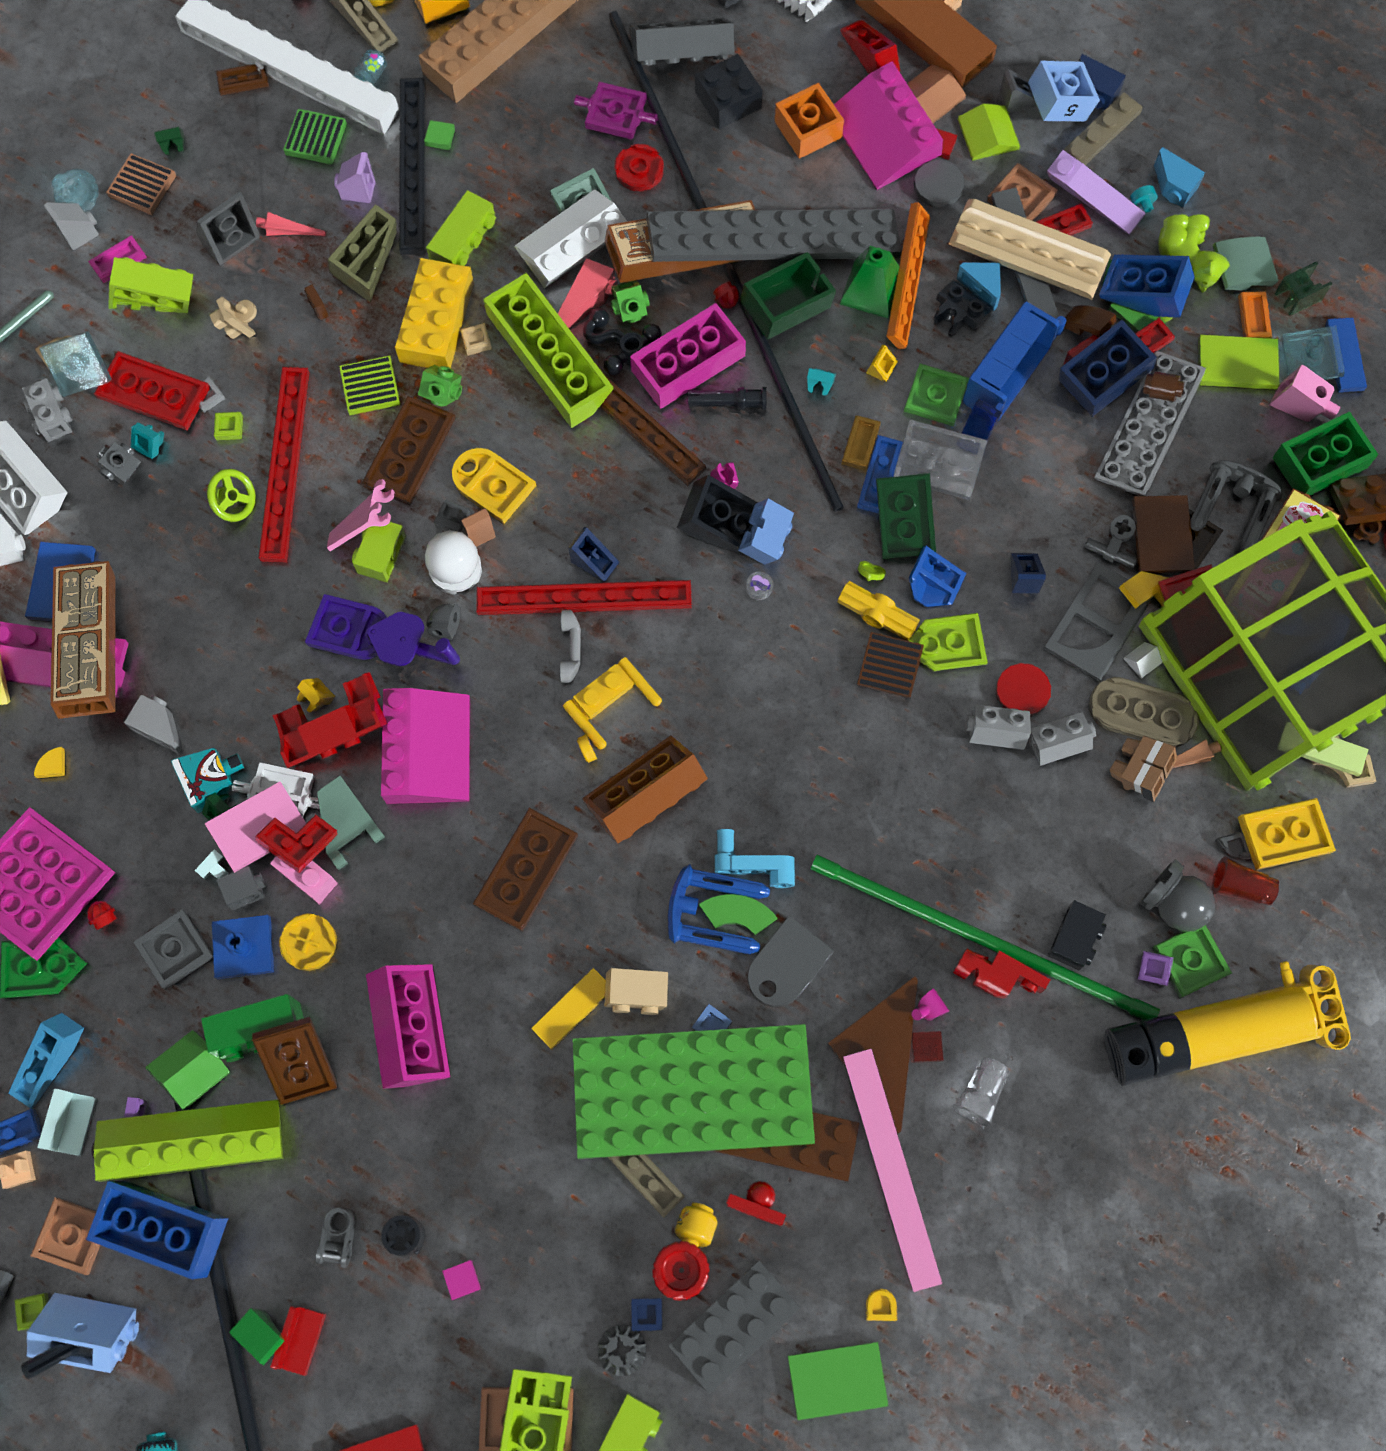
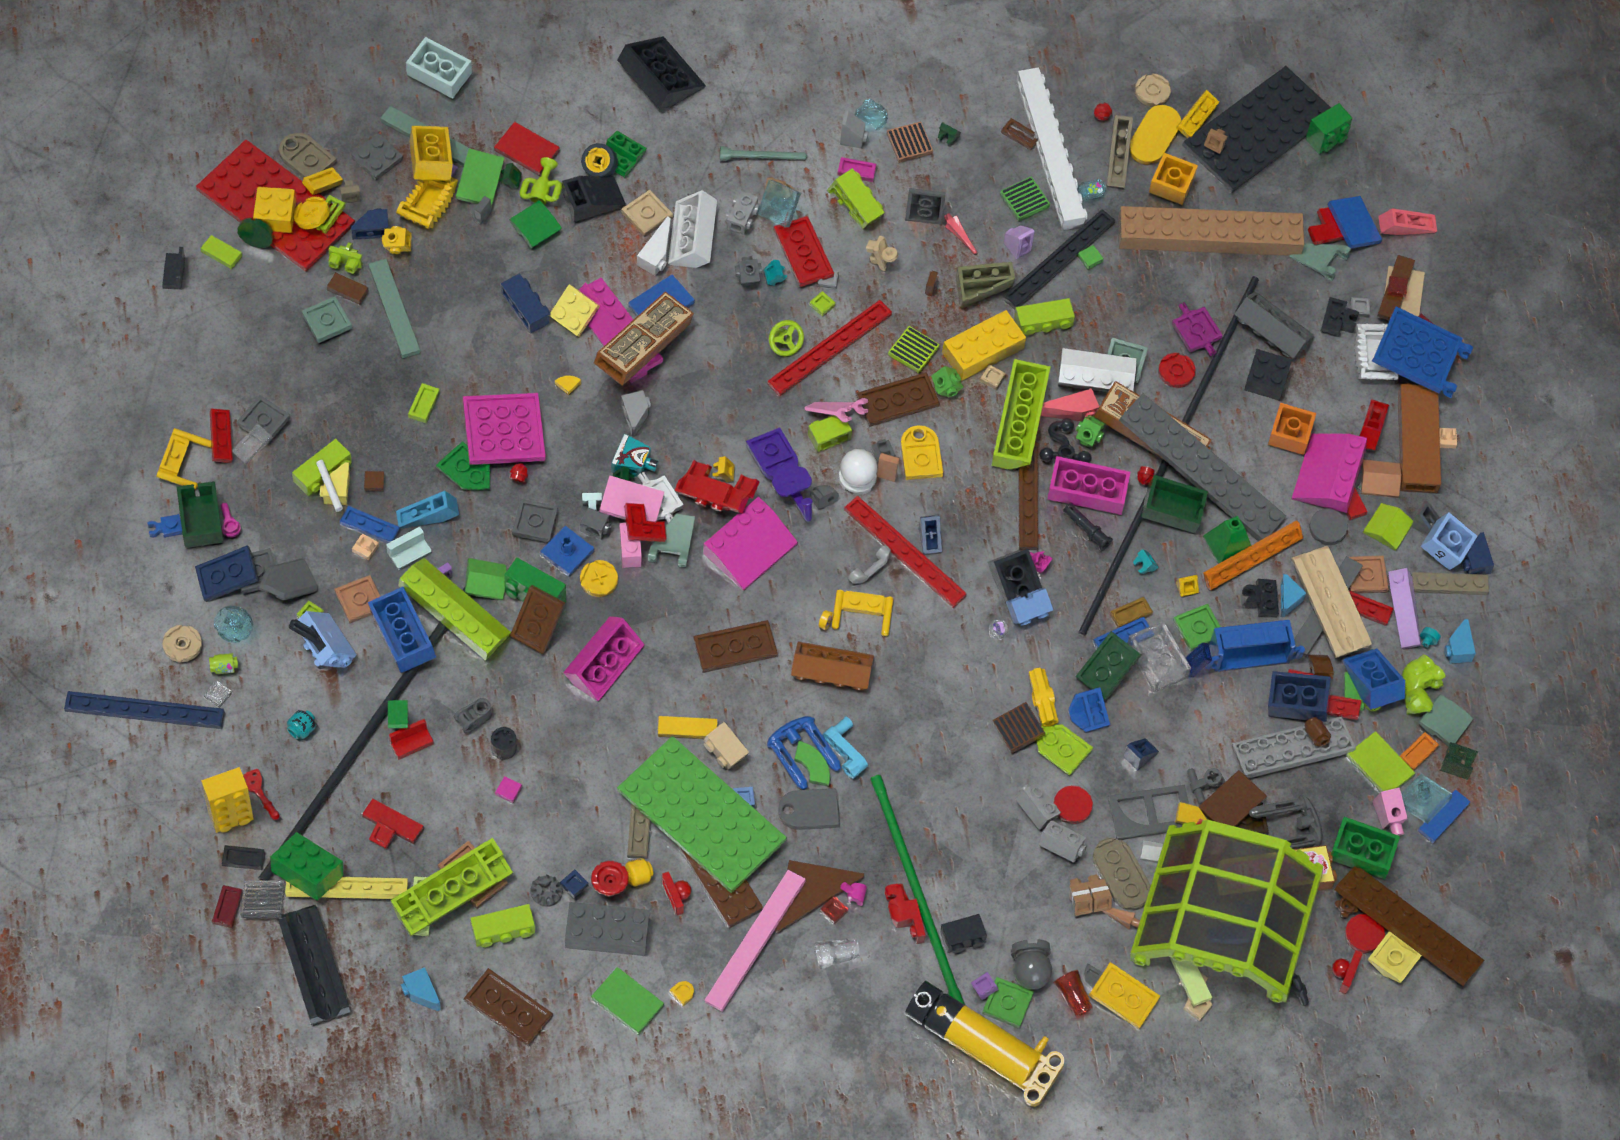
camera: 40 degrees right, 10 degrees down
lime piece [858,561,886,581] -> none

